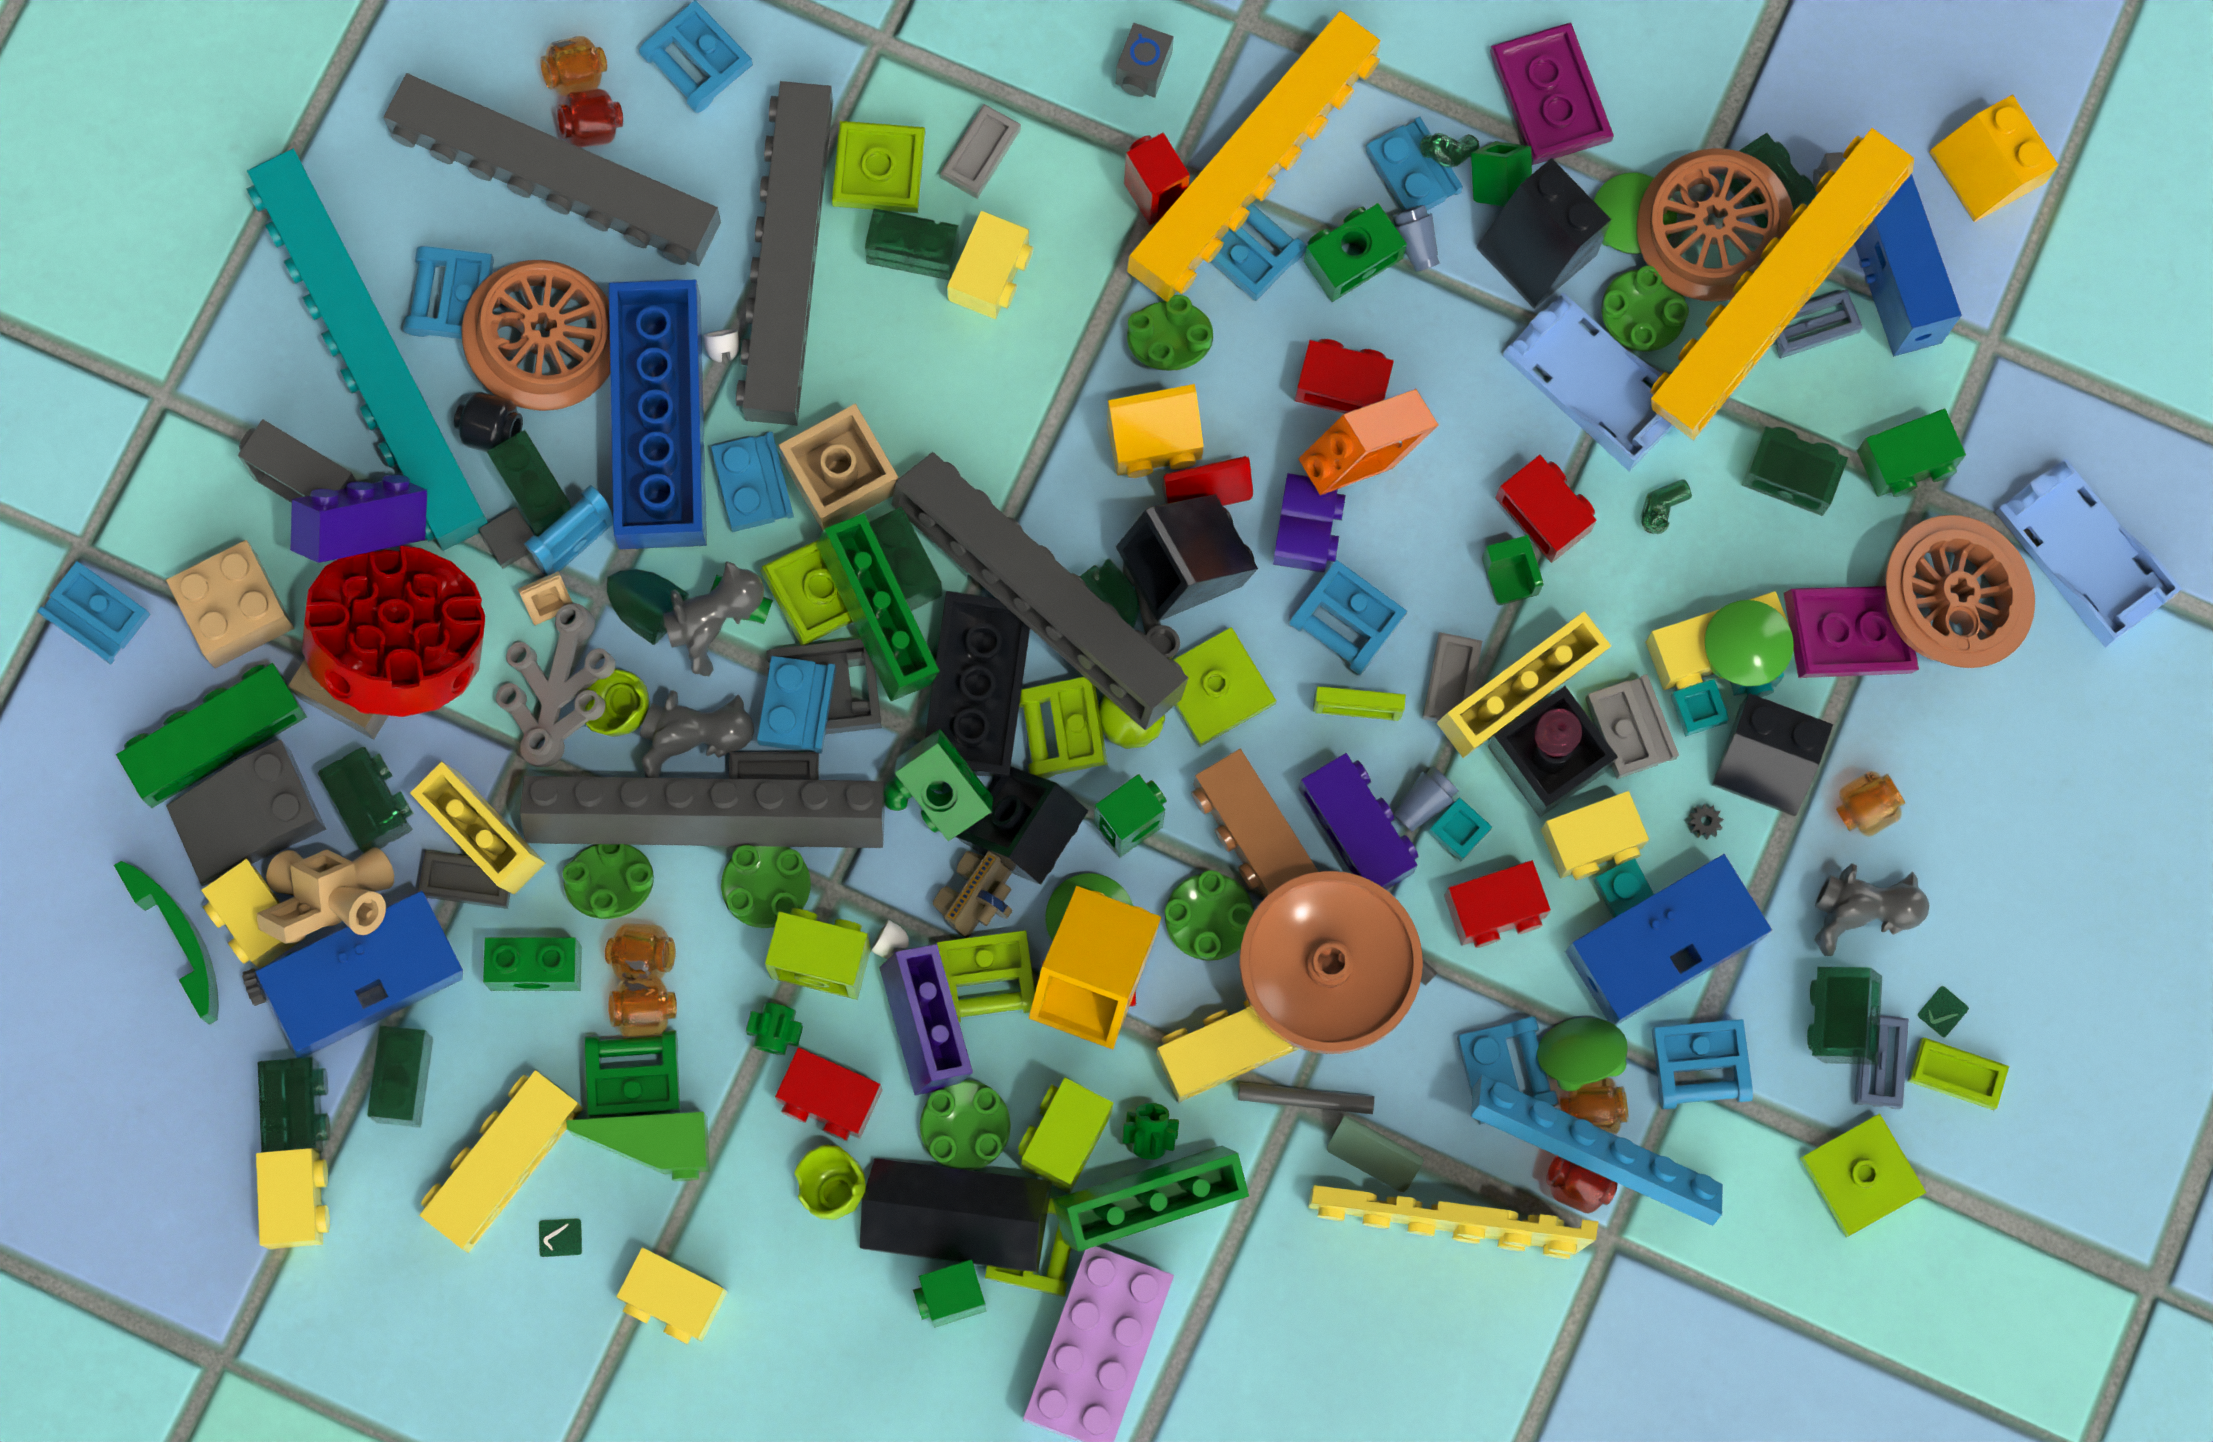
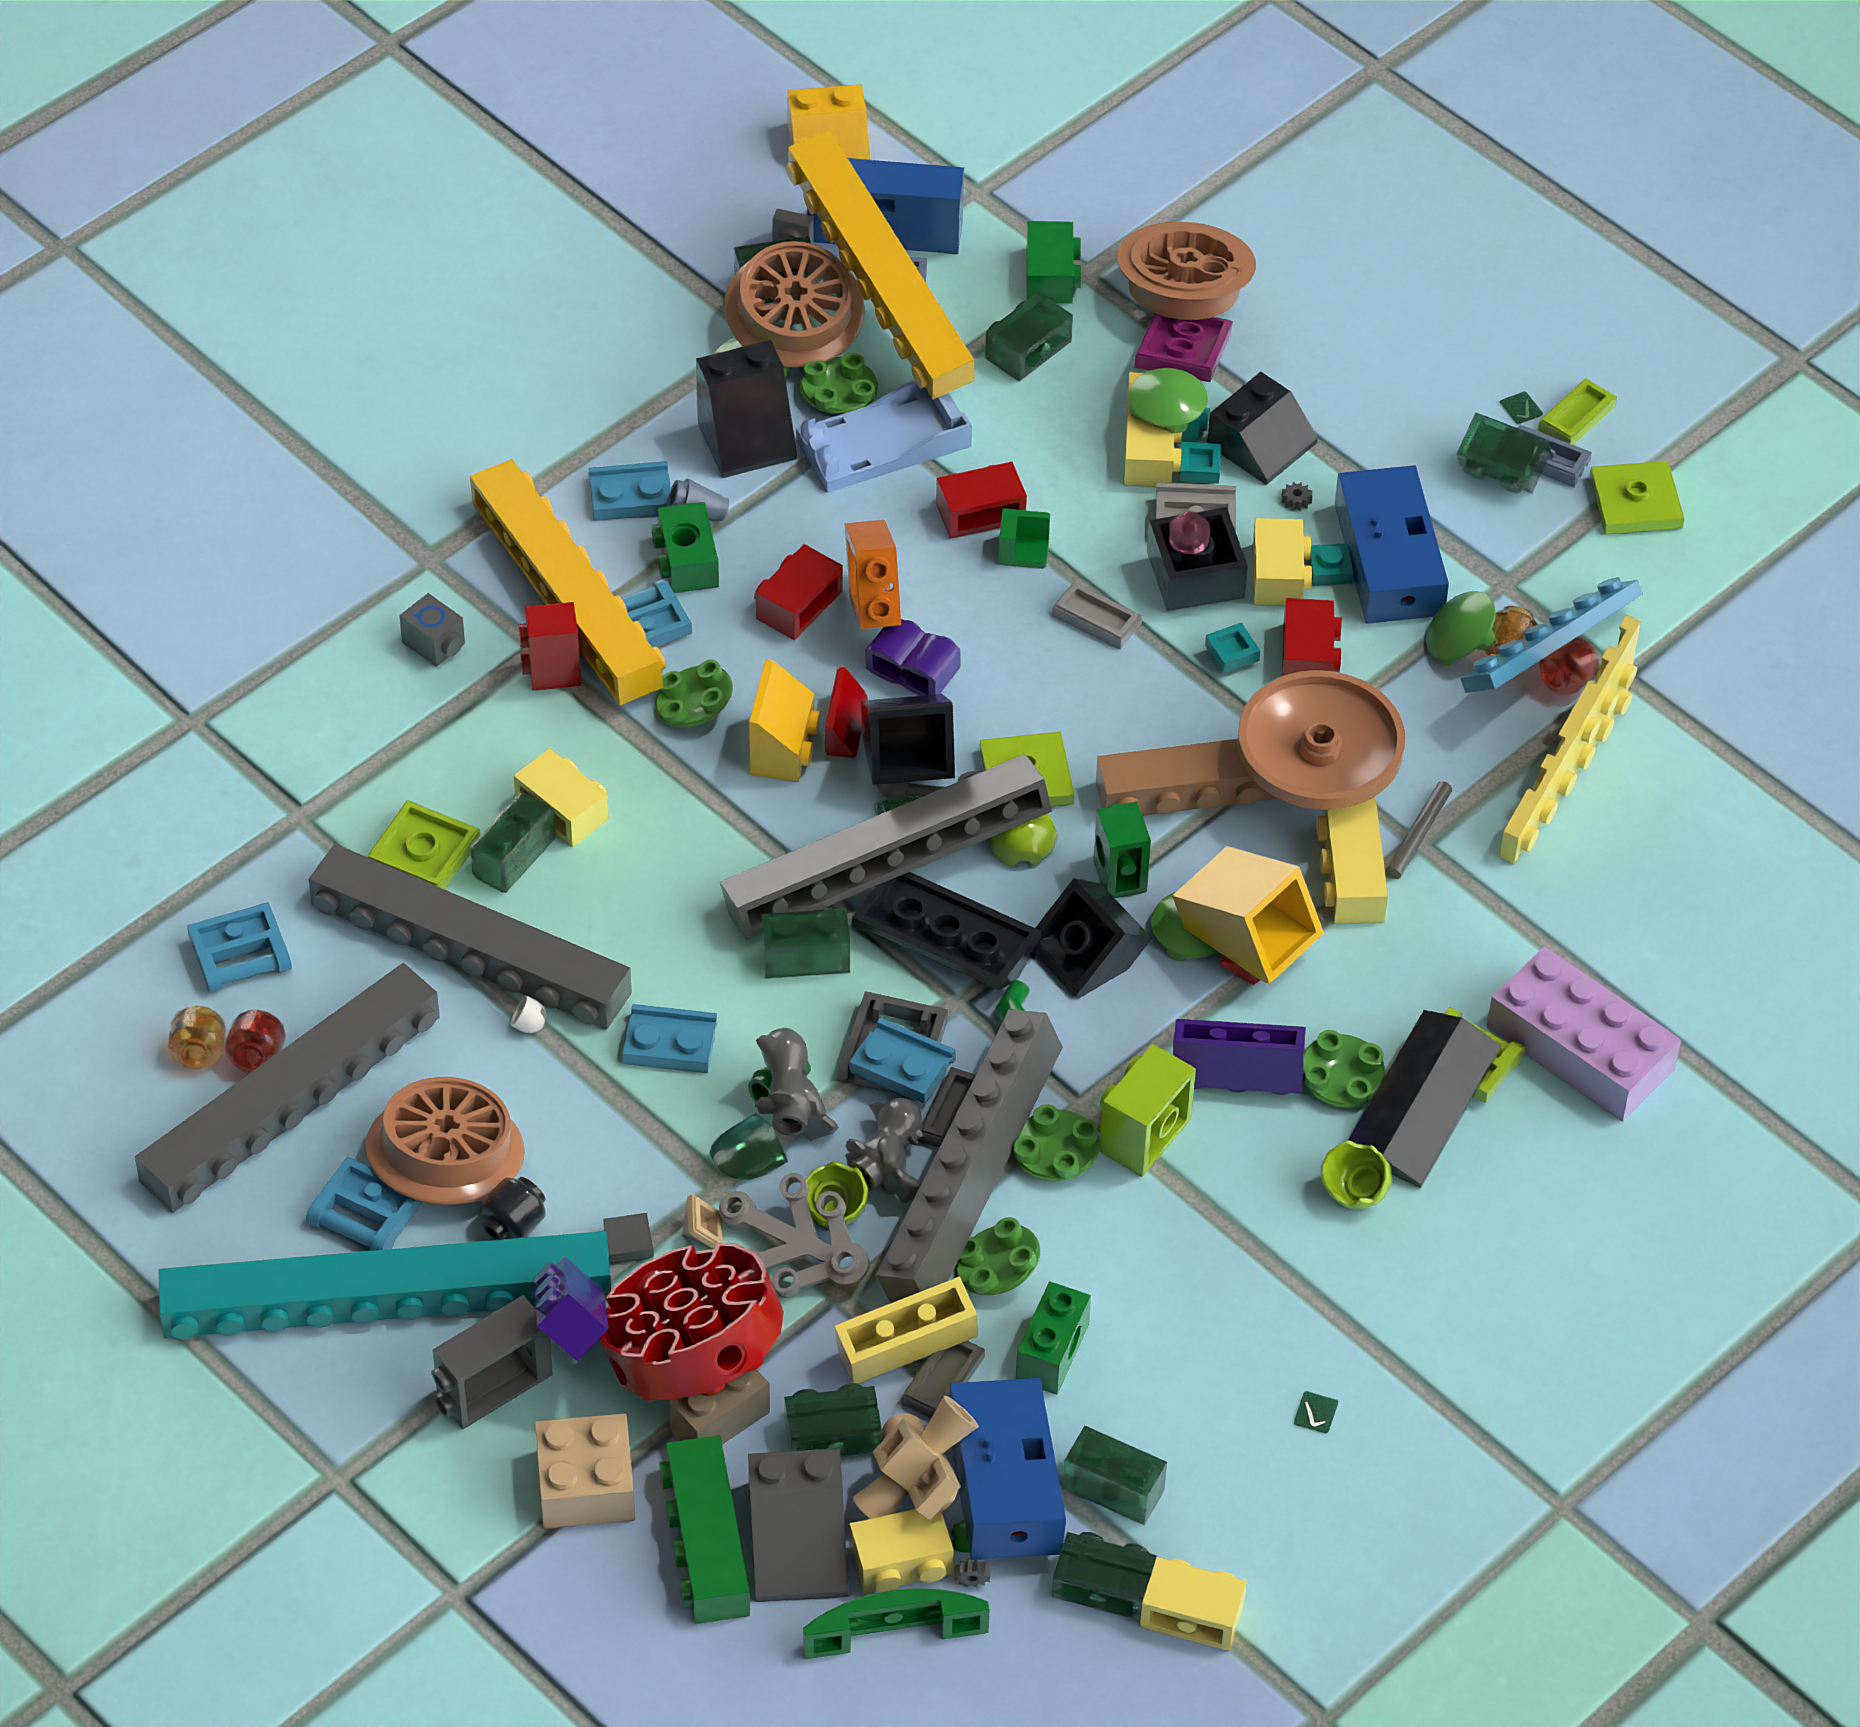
camera: 65 degrees left, 25 degrees down
dark azure plate [37,561,151,665] -> none
light yellow brick [419,1070,583,1253] -> none
clear green brick [487,430,571,537] -> none
dark azure plate [524,485,613,576] -> none
bright green slope [566,1112,710,1181] -> none
green plate [585,1030,681,1118] -> none
clear orange head [605,923,676,983] -> none
clear orange head [608,977,677,1037] -> none
blue brick [609,279,707,549] -> none
light yellow brick [616,1247,727,1344] -> none
green gear [745,1002,803,1055] -> none
lime plate [760,540,853,646] -> none
red brick [775,1047,882,1142] -> none
tan brick [778,403,898,531] -> none
green brick [816,513,939,702] -> none
brick [894,729,993,841] -> none
green brick [913,1260,987,1328] -> none
dark tan hips [933,851,1012,938] -> none
lime plate [937,930,1035,1022] -> none
light grey tile [940,104,1021,199] -> none
lime brick [1018,1077,1113,1194] -> none
lime plate [1019,677,1108,779] -> none
green brick [1053,1145,1249,1252] -> none
green gear [1122,1103,1179,1160] -> none
bright green dish [1165,870,1254,961] -> none
dark azure plate [1289,560,1407,675] -> none
dark purple brick [1298,753,1419,890] -> none
lime tile [1313,686,1406,721] -> none
sand green slope [1327,1116,1424,1192] -> none
sand blue cone [1393,766,1459,832] -> none
clear green arm [1419,133,1479,168] -> none
light yellow brick [1437,611,1611,758] -> none
dark azure plate [1457,1017,1559,1125] -> none
green panel [1471,141,1532,207] -> none
magenta tile [1490,22,1614,165] -> none
clear green arm [1640,479,1692,534] -> none
dark azure plate [1652,1019,1753,1110] -> none
dark grey animal [1814,863,1929,956] -> none
clear orange head [1836,771,1906,837] -> none
light blue piece [1995,459,2182,648] -> none

